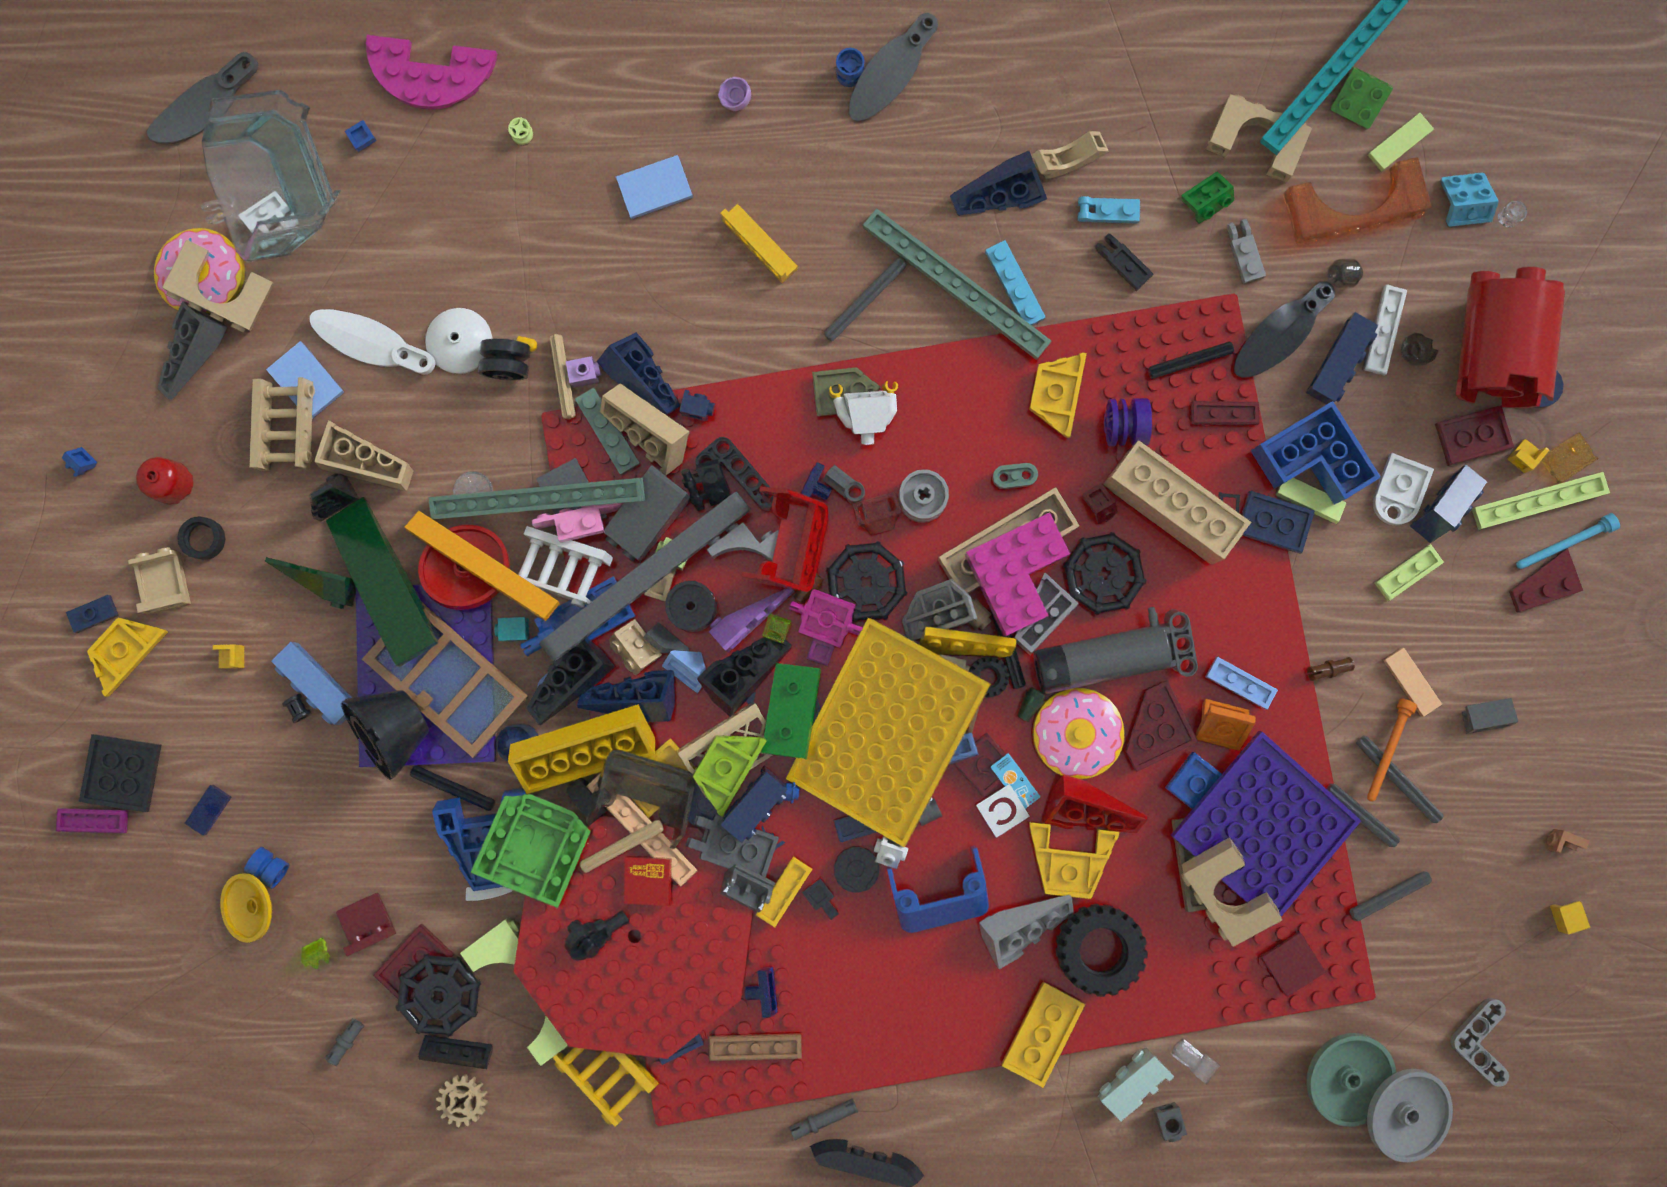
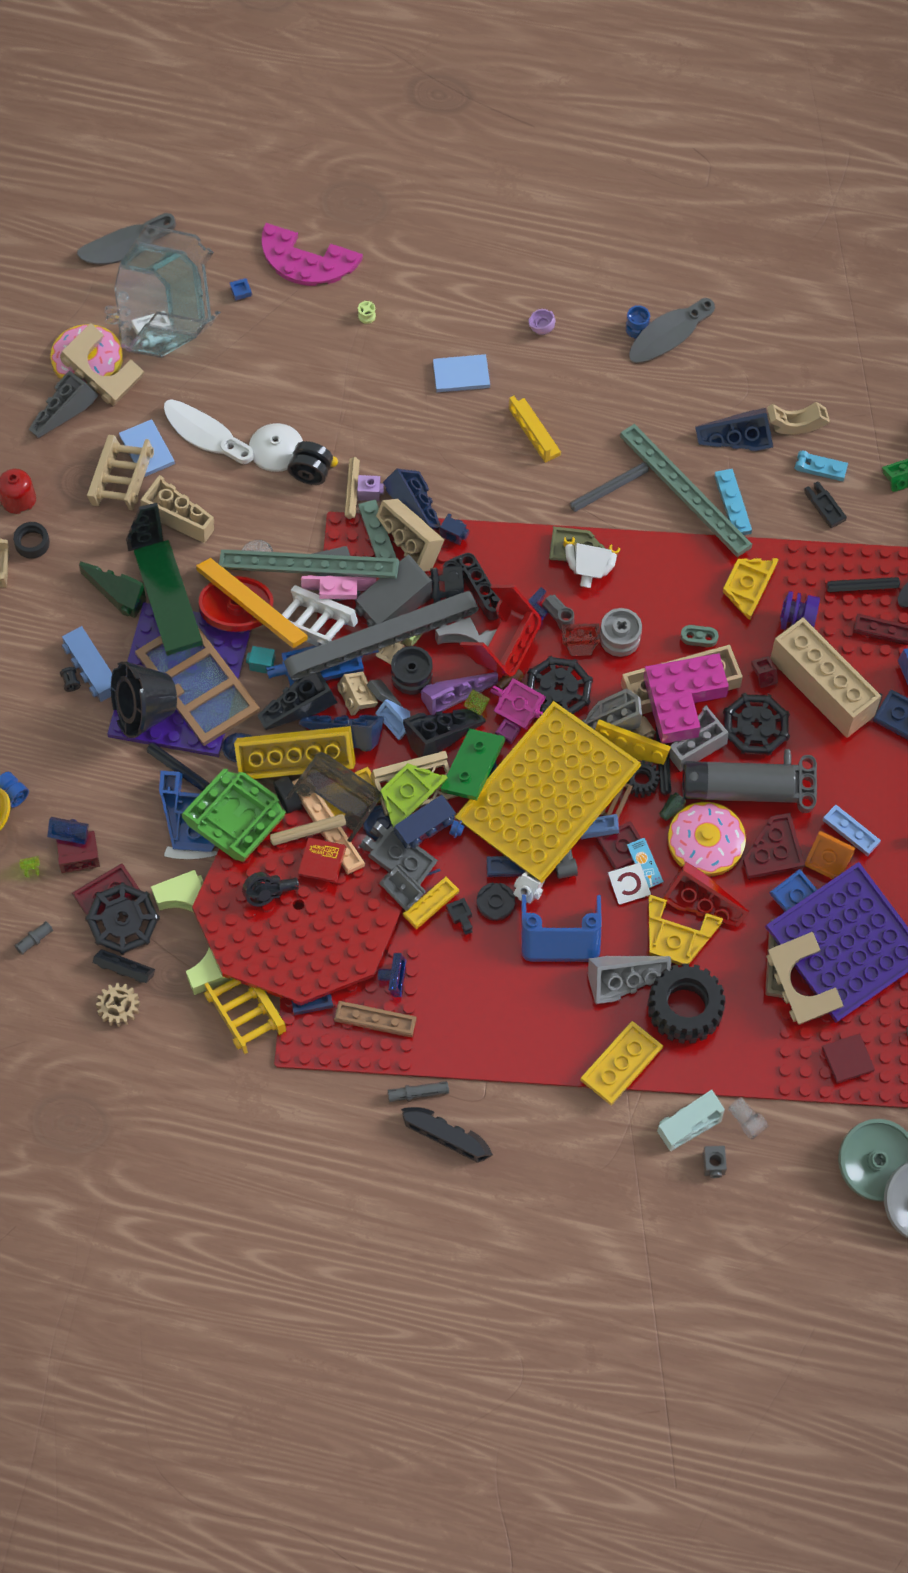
camera: 10 degrees right, 20 degrees down
yellow panel [213,644,244,669] -> none
none -> clear blue tile [47,817,89,845]

